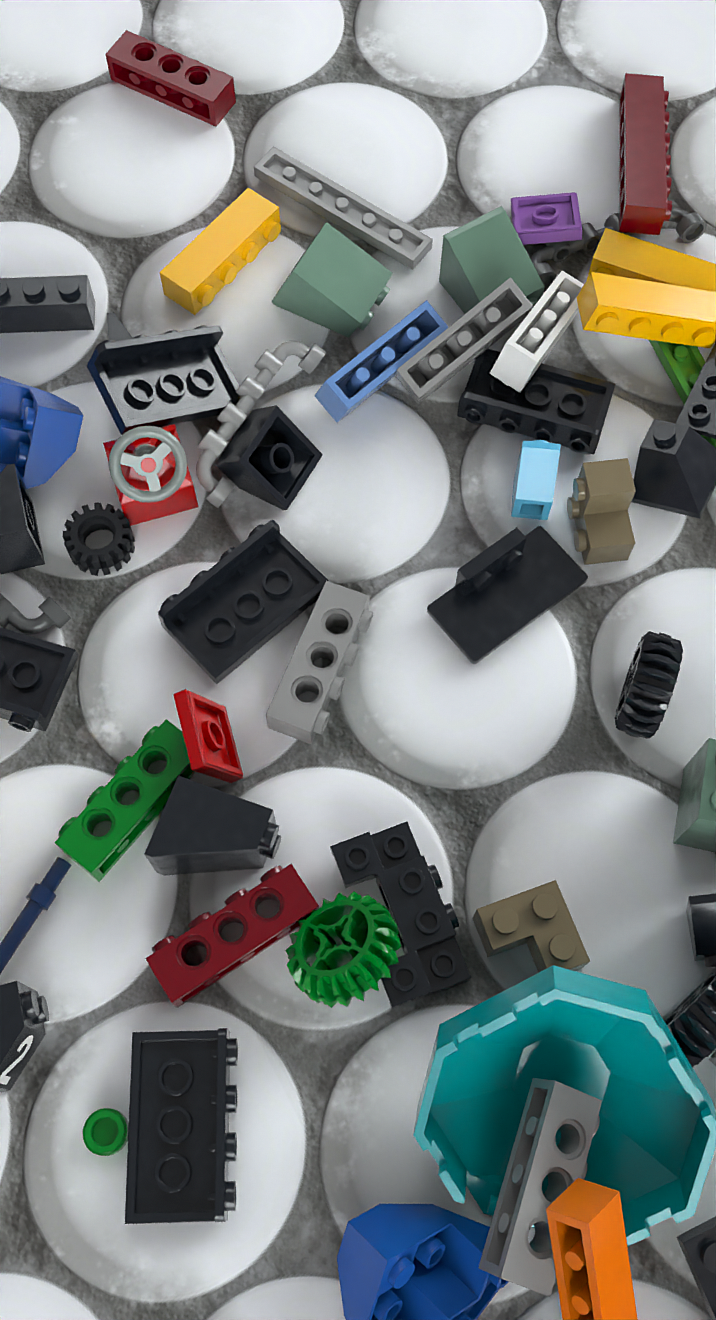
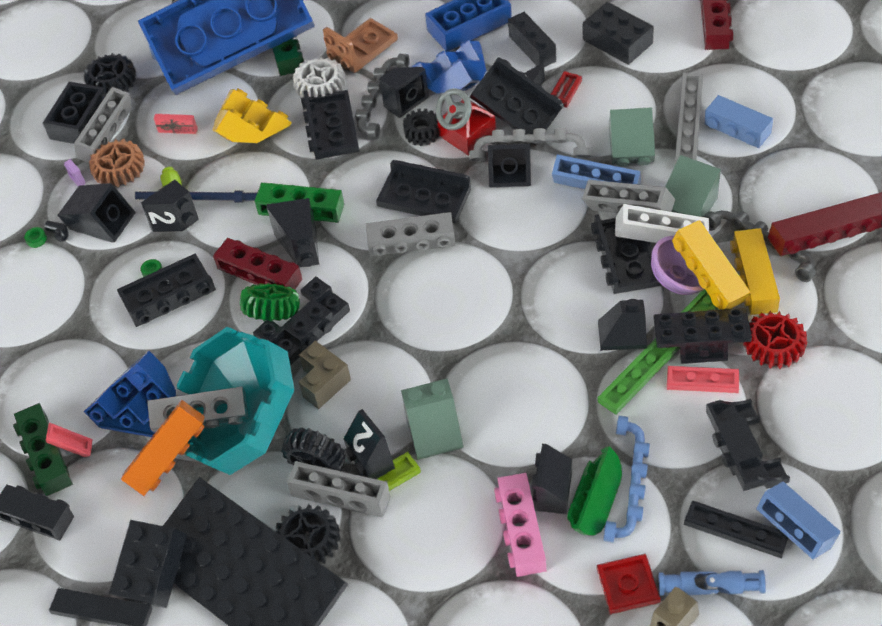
camera: 70 degrees right, 15 degrees down
yellow brick [159,188,281,315] -> none
red tile [173,689,243,783] -> none
black bracket [427,526,588,664] -> none
medium lavender tile [511,192,582,245] -> none
medium azure slope [511,440,561,520] -> none
dark tan brick [567,458,636,565] -> none
black gear [615,631,683,739] -> none
none -> red tile [551,71,582,108]
none -> black brick [582,1,654,65]
none -> lavender hat [651,236,705,295]
none -> medium blue brick [704,95,773,148]

